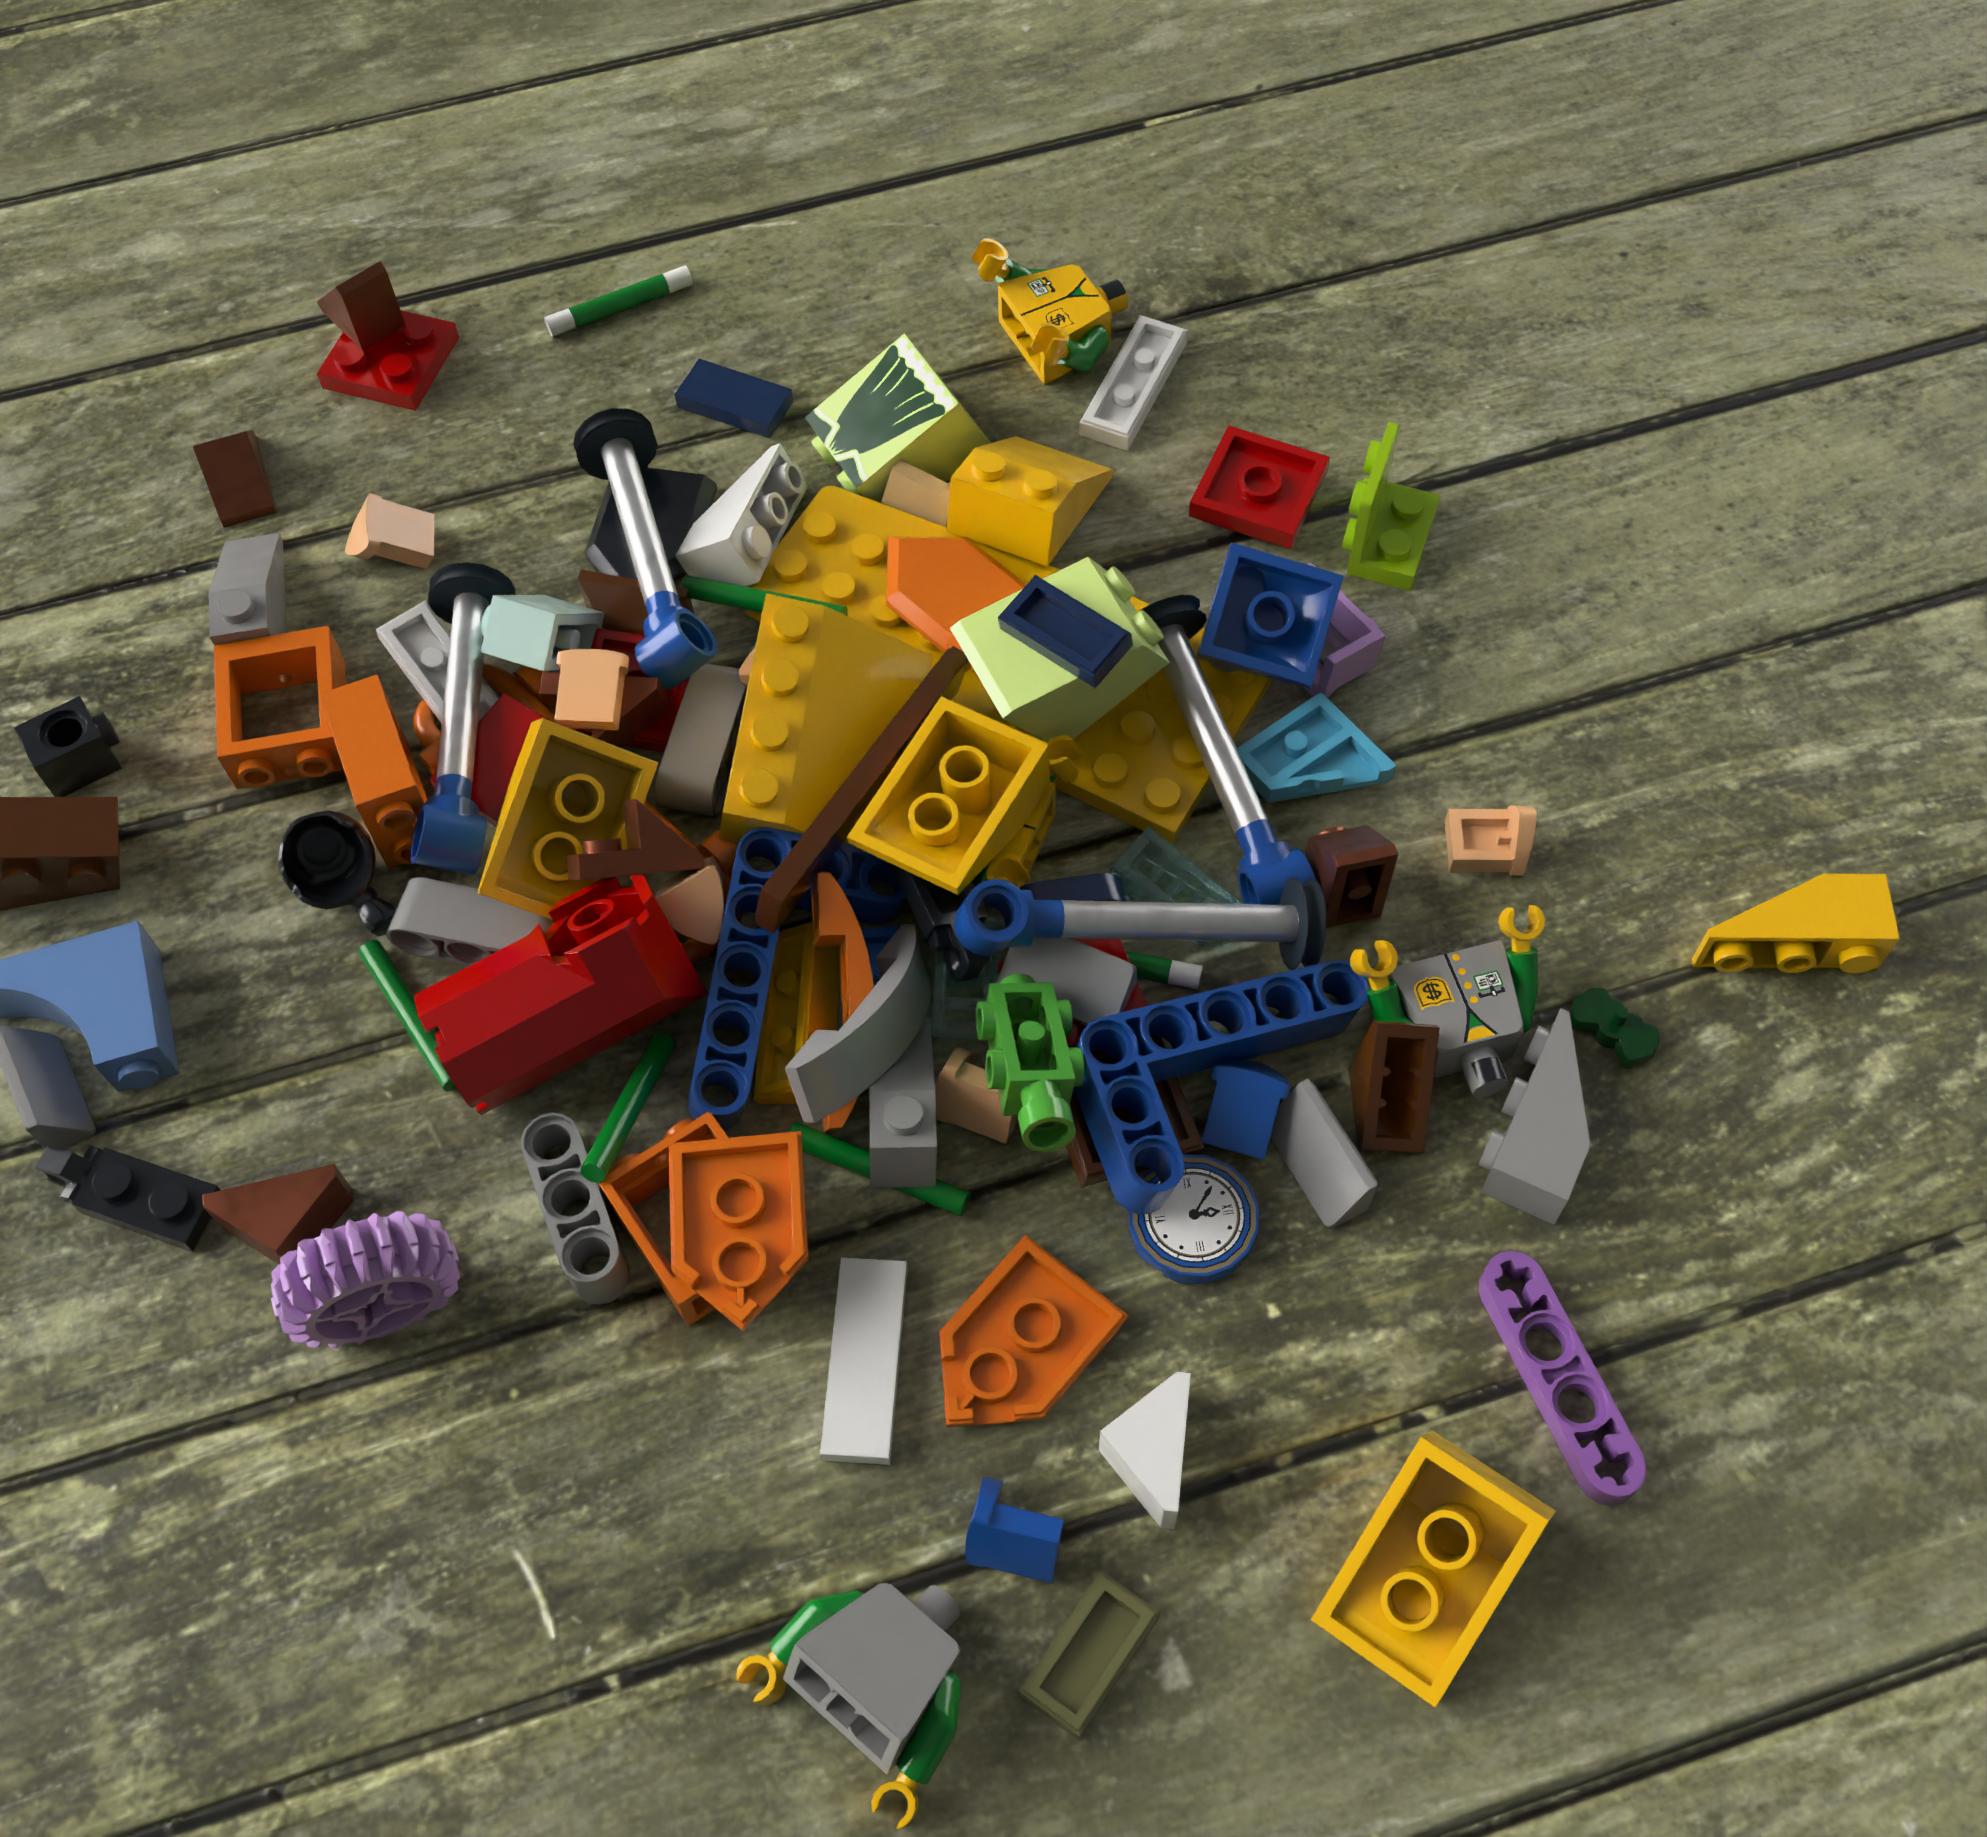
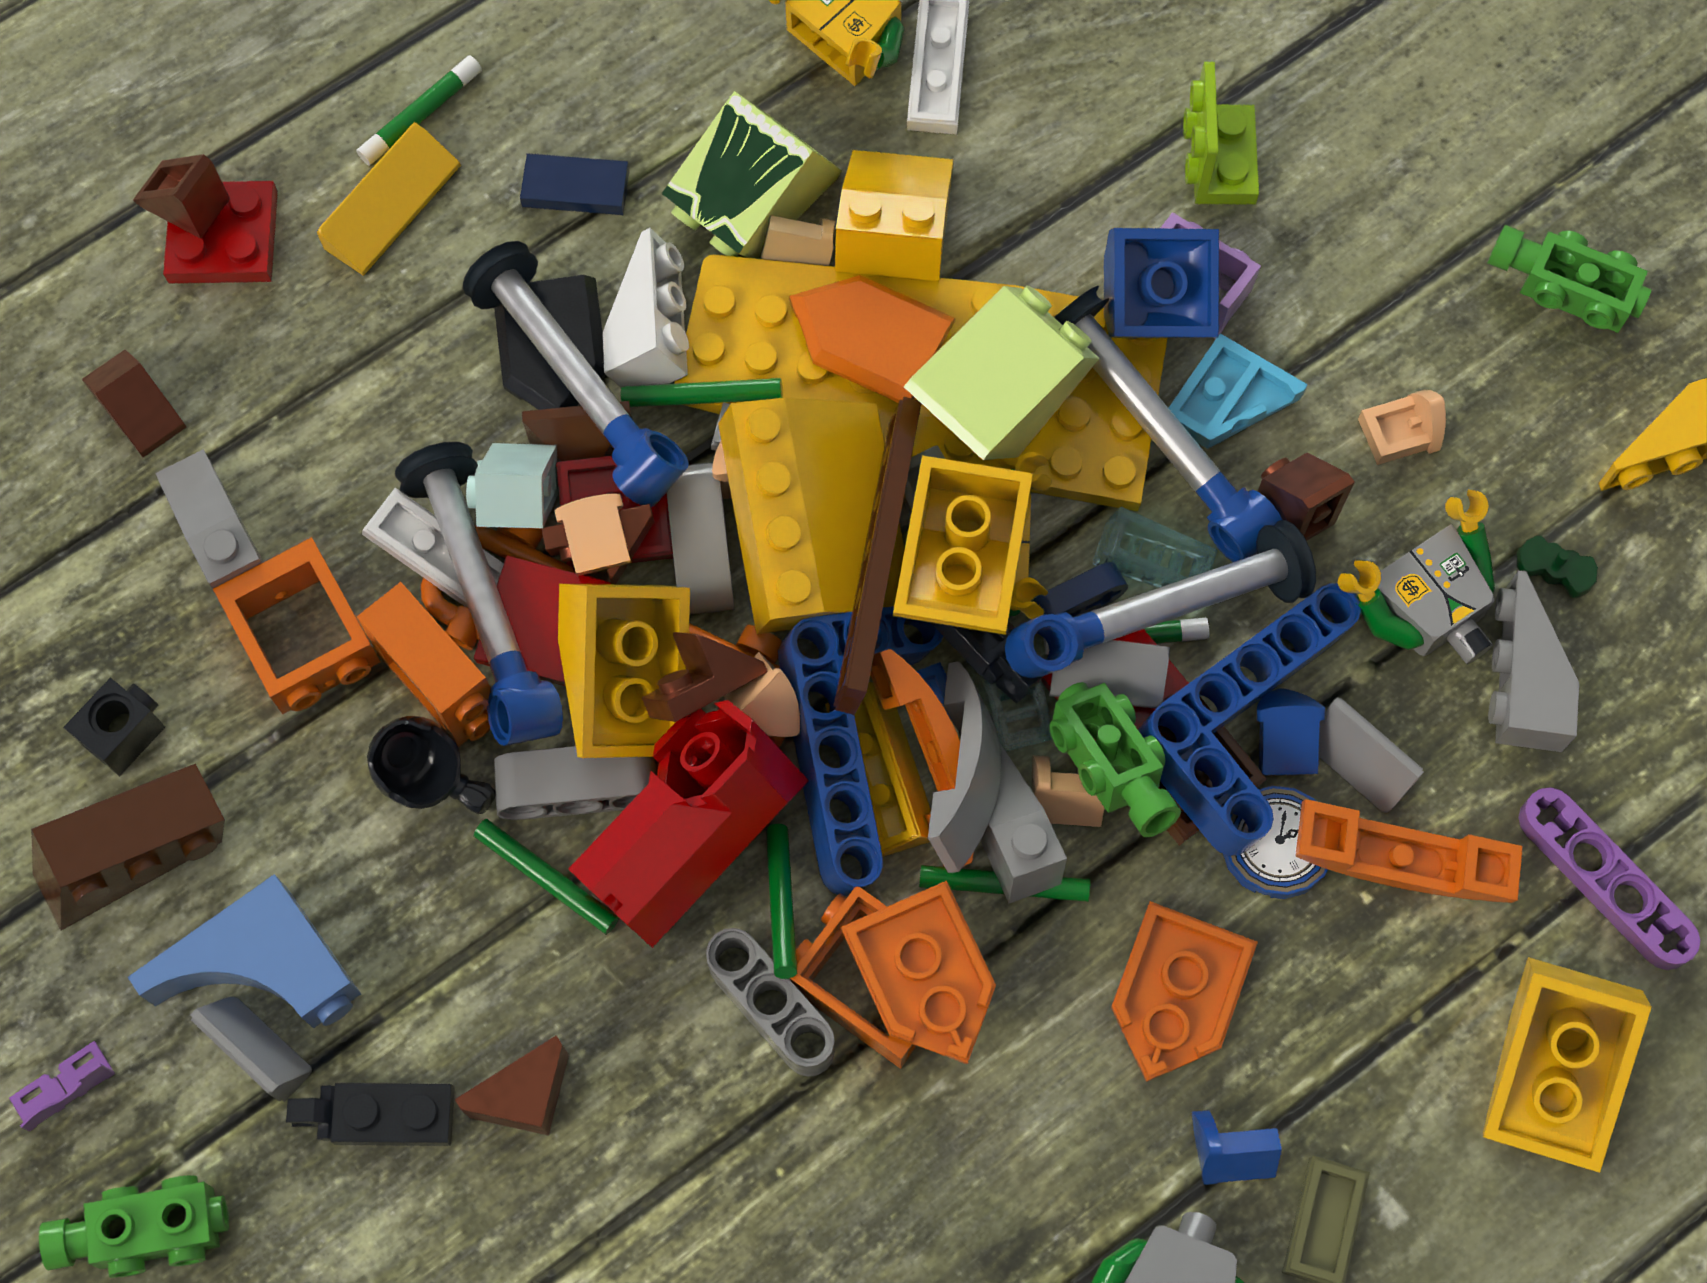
camera: 20 degrees left, 10 degrees up
lavender gear [271,1211,460,1349] -> none
light nougat tile [345,493,434,569] -> none
white tile [820,1257,908,1465] -> none
dark blue tile [998,575,1133,689] -> none
white slope [1099,1372,1191,1529] -> none
red plate [1189,425,1330,549] -> none
reddish brown slope [1348,1021,1440,1153] -> none
none -> yellow slope [317,122,461,276]
none -> orange slope [1295,799,1523,903]
none -> bright green brick [1487,224,1652,333]

